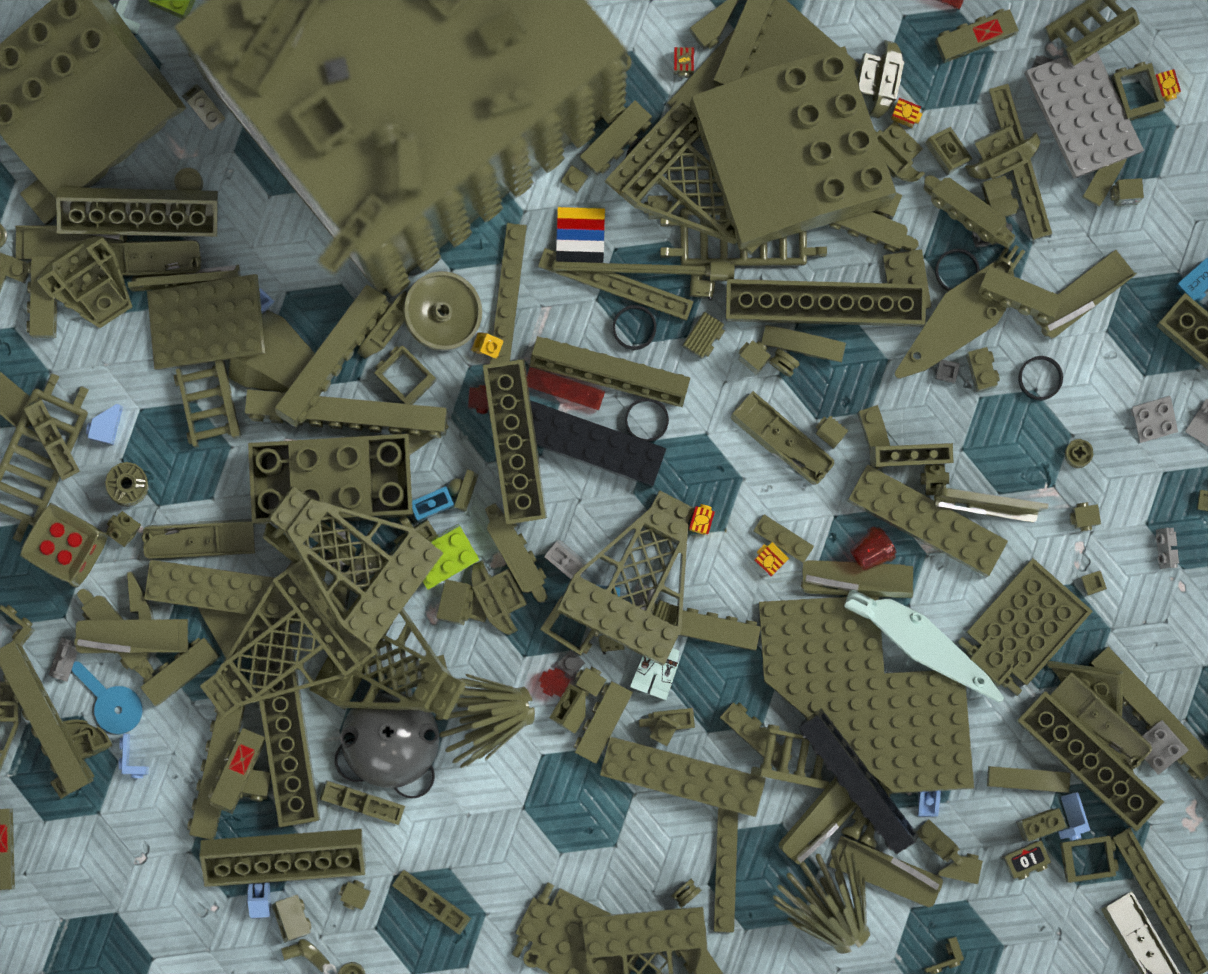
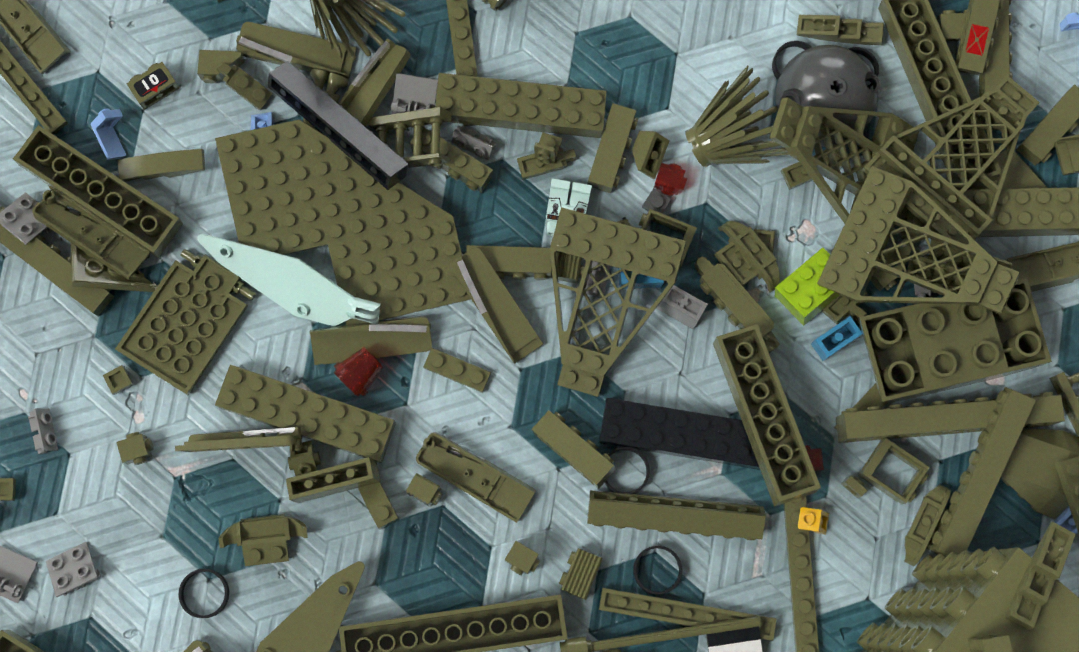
camera: 165 degrees right, 5 degrees down
olive dish [403,271,482,351] -> none
olive brick [436,579,474,626] -> none
olive tile [448,469,479,512] -> none
clear red plate [527,367,605,411] -> none
olive brick [575,666,607,697] -> none
brick [689,504,715,536] -> none
olive piece [690,275,715,301] -> none
yellow brick [755,542,789,577] -> none
olive slope [761,325,846,363] -> none
olive wheel [768,348,800,377] -> none
dark grey plate [935,360,960,384] -> none
olive brick [966,347,1000,393] -> none
olive window [1016,808,1067,842] -> none
olive window [1060,836,1119,883] -> none
olive wheel [1065,439,1094,468] -> none
none -> olive plate [218,514,308,566]
none -> light grey hinge [391,73,438,114]
none -> light grey hinge [451,125,496,160]
none -> olive piece [451,248,543,364]
none -> olive brick [531,410,616,489]
none -> olive plate [841,476,867,498]

